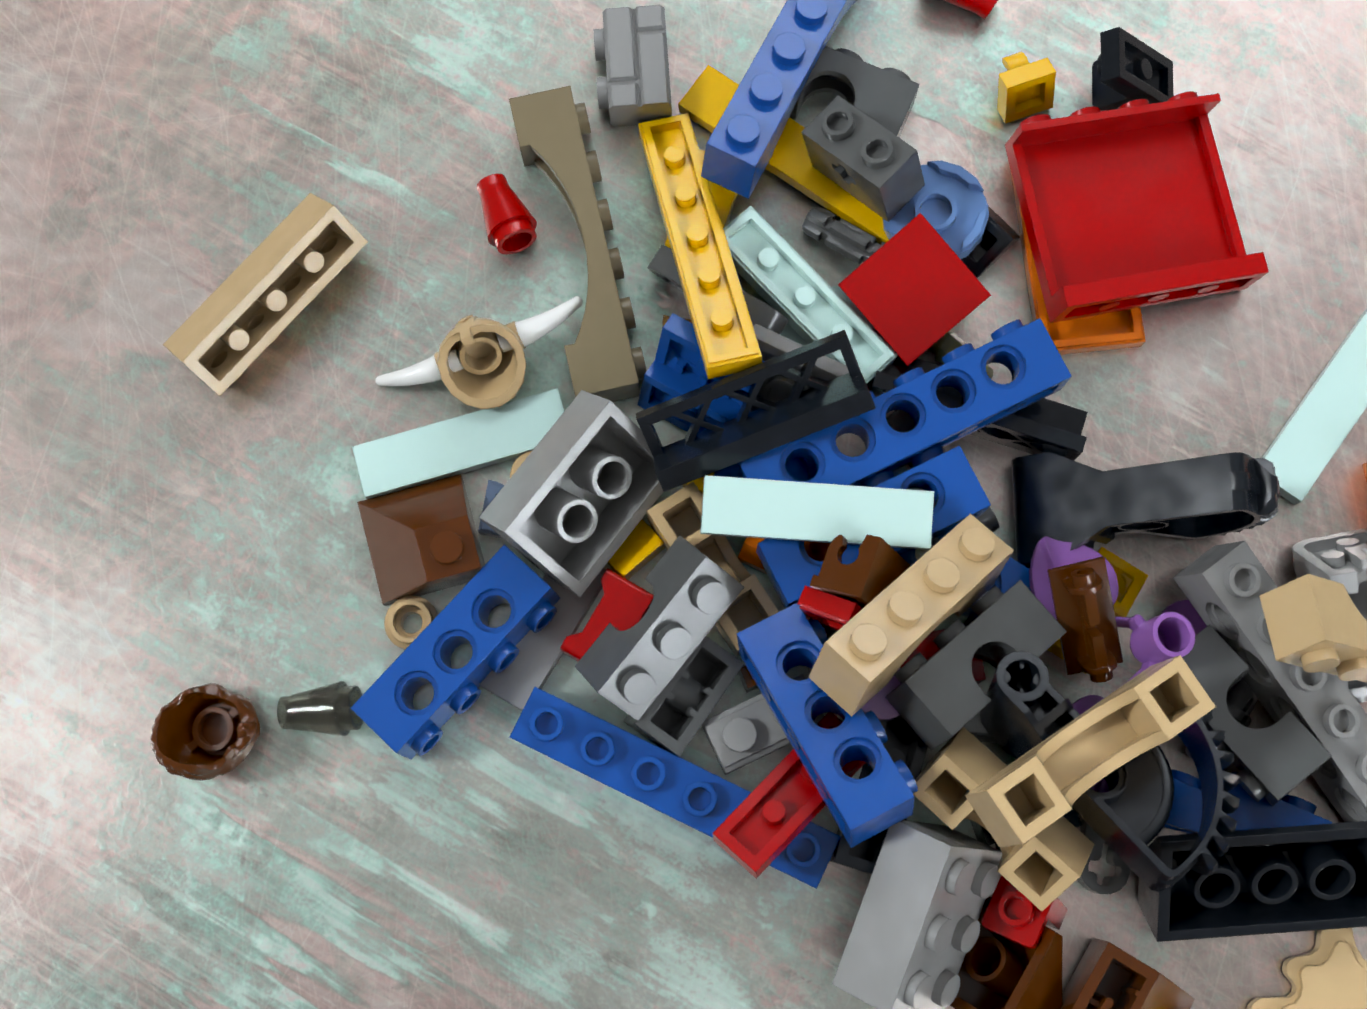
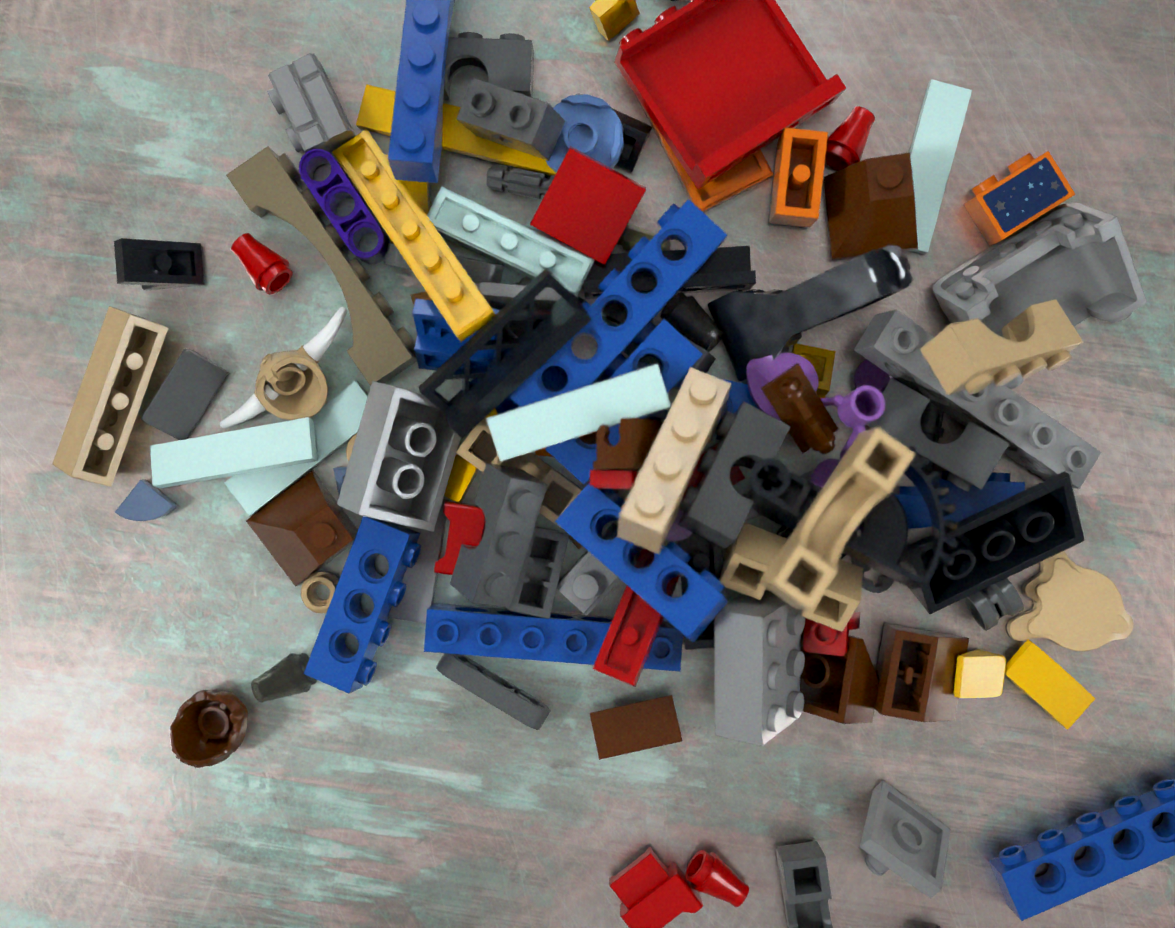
camera: 25 degrees left, 10 degrees up
none -> black slope [114,238,204,290]
none -> sand blue tile [115,479,177,521]
none -> dark grey slope [141,349,229,440]
none -> light aqua tile [150,417,318,489]
none -> dark purple beam [299,149,390,264]
none -> dark grey beam [436,653,550,730]
none -> reddish brown hinge [589,695,682,760]
none -> clear smoke cone [660,292,724,352]
none -> orange brick [769,128,828,228]
none -> reddish brown slope [824,152,918,261]
none -> red cone [825,106,875,171]
none -> dark grey wheel [964,578,1024,631]

